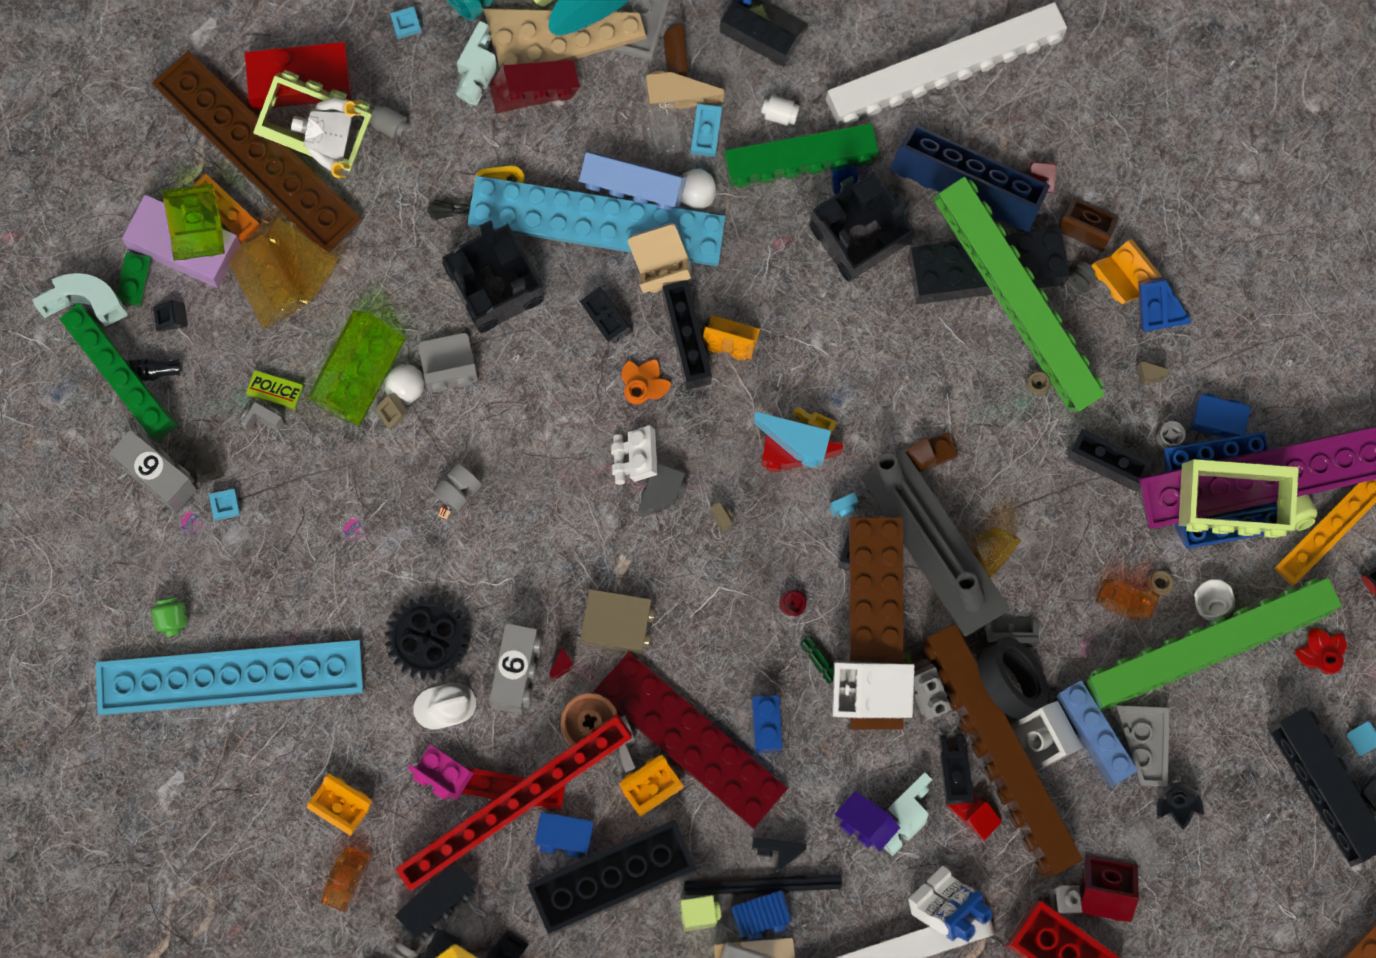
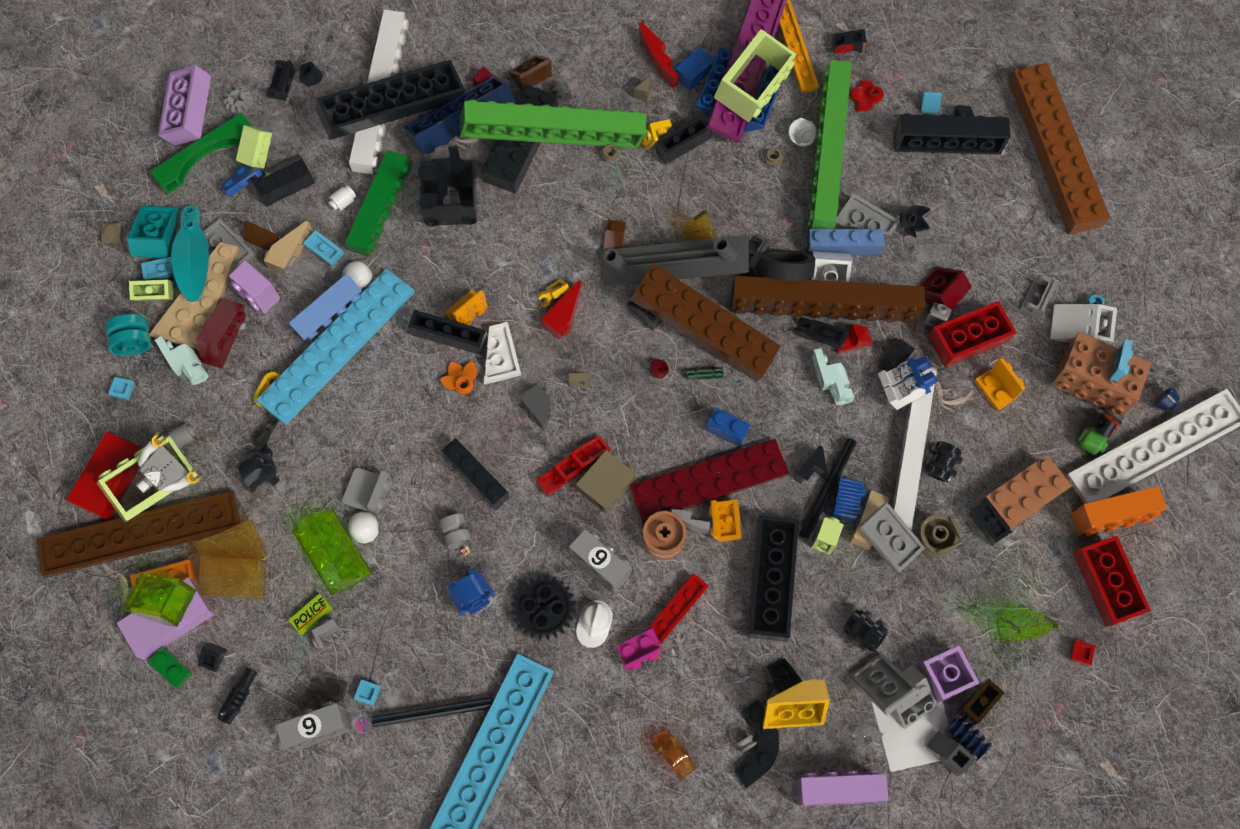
camera: 55 degrees left, 5 degrees down
light aqua arch [32,273,128,327] -> none
green arch [59,303,179,441] -> none
bright green head [151,597,188,637] -> none
light orange bracket [306,773,372,836] -> none
clear tile [339,513,366,540] -> none
dark tan plate [375,393,409,429] -> none
black brick [394,861,477,941] -> none
red brick [395,713,633,892] -> none
black piece [442,220,544,333] -> none
blue brick [535,812,594,859] -> none
dark red slope [549,648,573,682] -> none
black hinge [579,287,633,344] -> none
white plate [611,425,657,485] -> none
tan bracket [628,223,692,293] -> none
medium azure slope [753,412,831,468] -> none
medium azure plate [829,493,859,518] -> none
clear blue plate [830,164,858,195] -> none
white slope [832,661,914,718] -> none
dark purple brick [834,791,900,852] -> none
light grey hips [913,659,951,720] -> none
light orange bracket [1091,239,1162,304] -> none
clear orange brick [1095,579,1160,621] -> none
blue wing [1138,277,1191,332] -> none
light grey wheel [1156,421,1186,451] -> none
none -> lavender brick [229,261,280,314]
none -> black piece [237,446,280,493]
none -> black brick [315,59,465,140]
none -> black axle [372,697,494,727]
none -> black arch [441,438,510,511]
none -> blue brick [448,569,495,616]
none -> white wing [484,322,521,384]
none -> red slope [536,435,611,497]
none -> red slope [639,22,679,88]
none -> yellow bracket [641,119,672,150]
none -> black slope [878,339,915,372]

